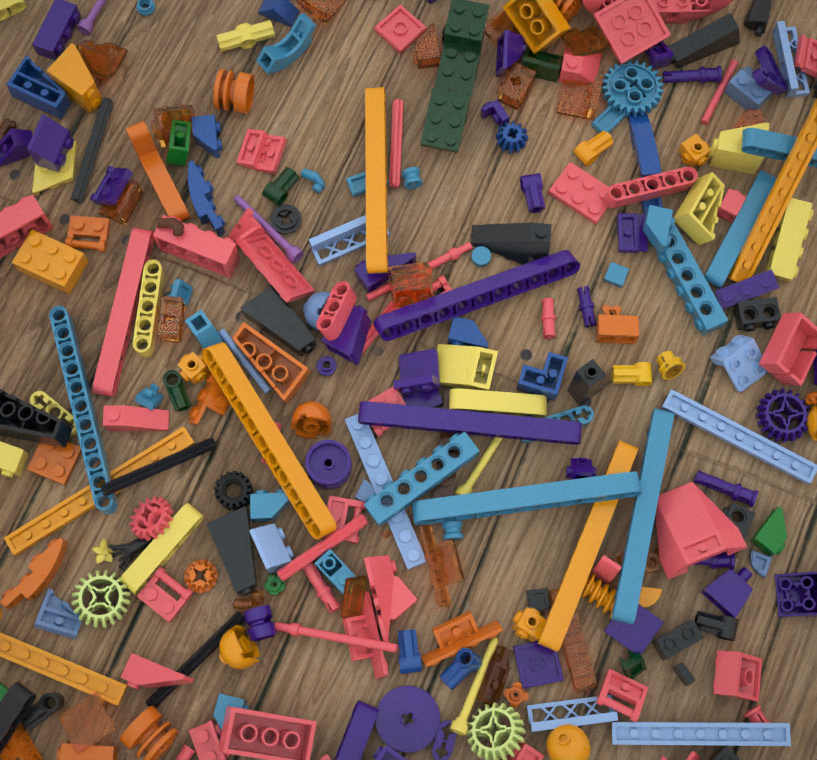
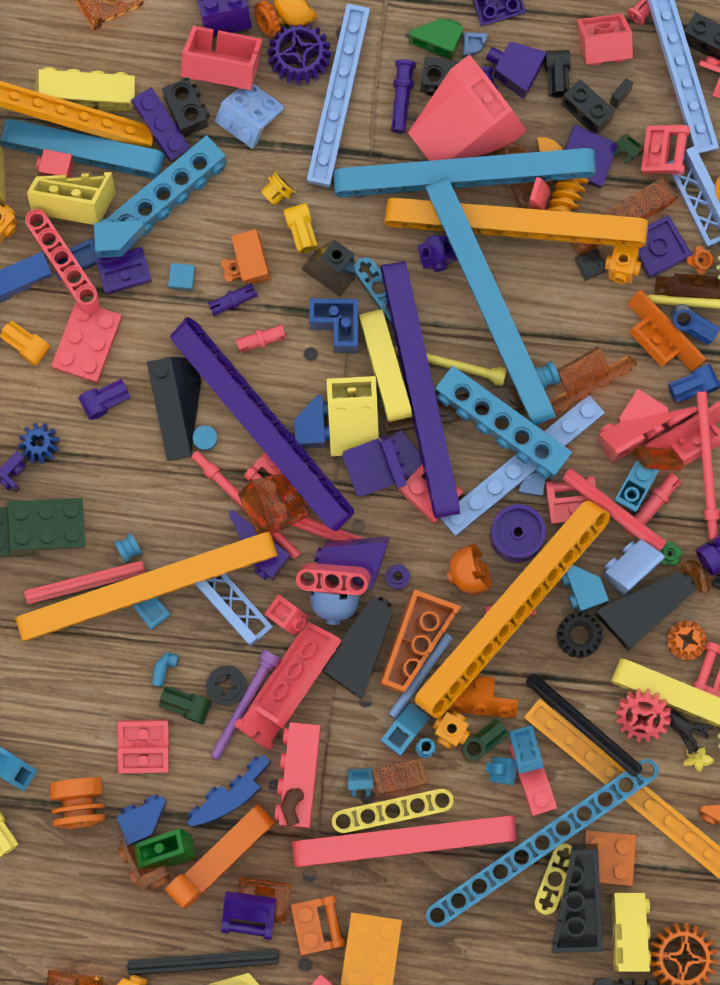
camera: 105 degrees left, 5 degrees up
none -> coral bracket [264,594,309,636]
none -> dark azure pin [416,738,436,759]
none -> dark azure plate [509,725,544,774]

